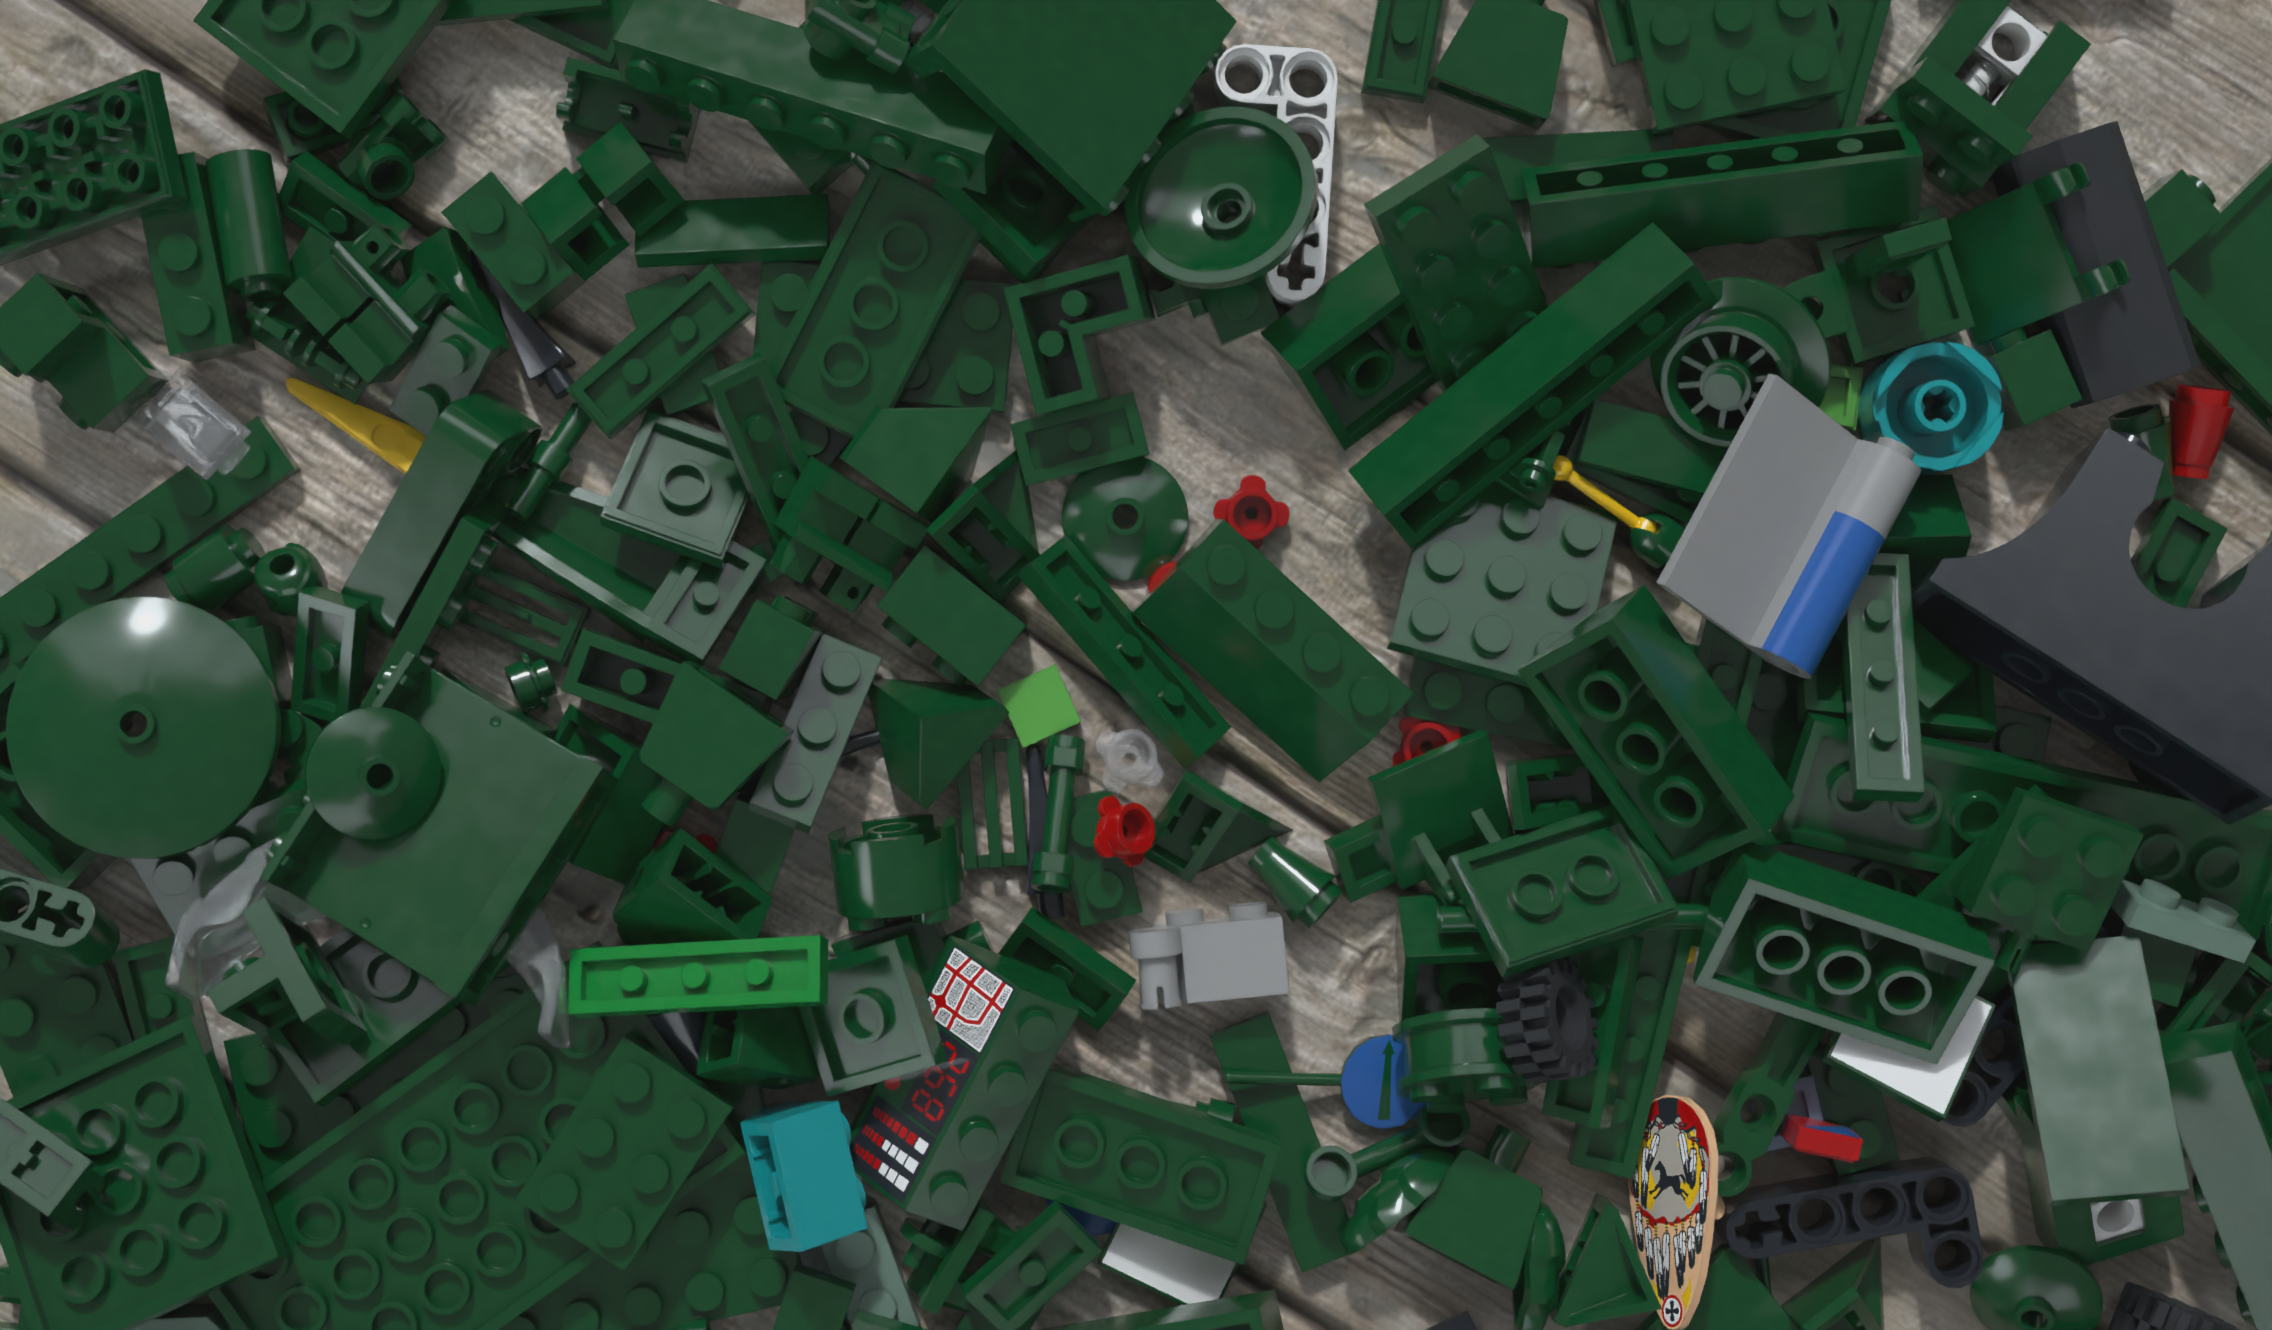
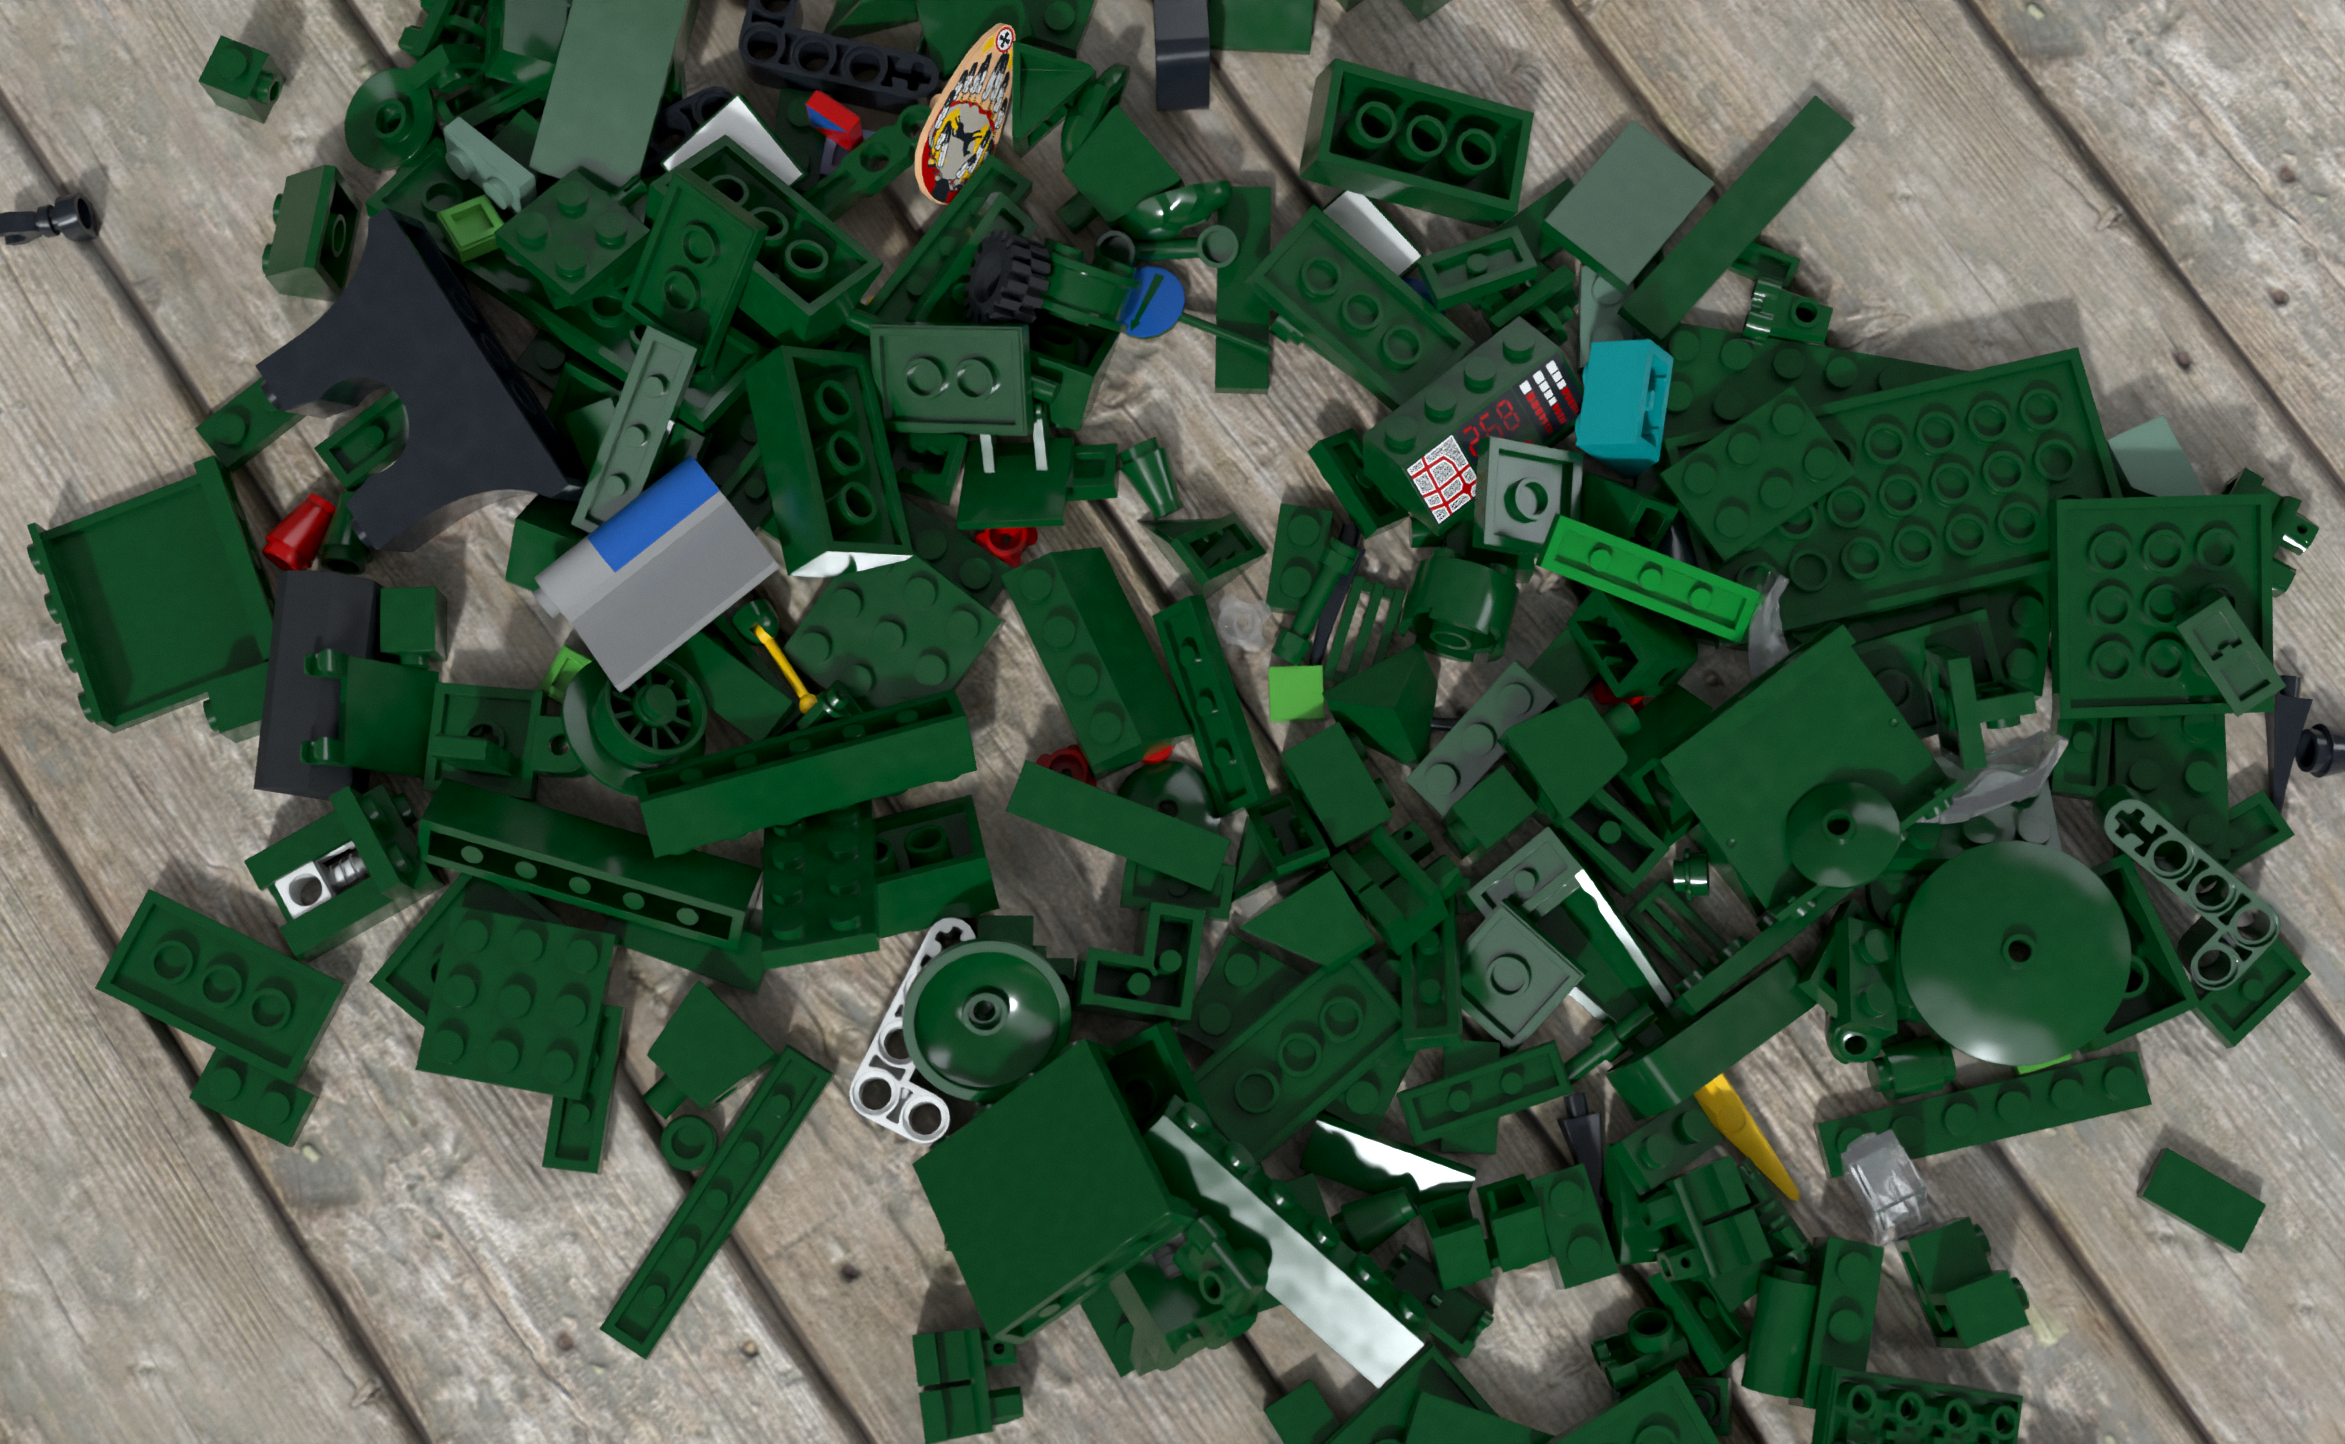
camera: 160 degrees left, 10 degrees down
red plate [1094,796,1155,867] -> none
light grey hinge [1128,902,1290,1010] -> none
teal brick [1857,342,2004,475] -> none
none -> bright green tile [436,194,504,263]
none -> dark green tile [621,167,769,367]
none -> dark green tile [1006,760,1231,892]
none -> dark green cone [1331,1186,1419,1255]
none -> dark green plate [1835,917,1898,1039]

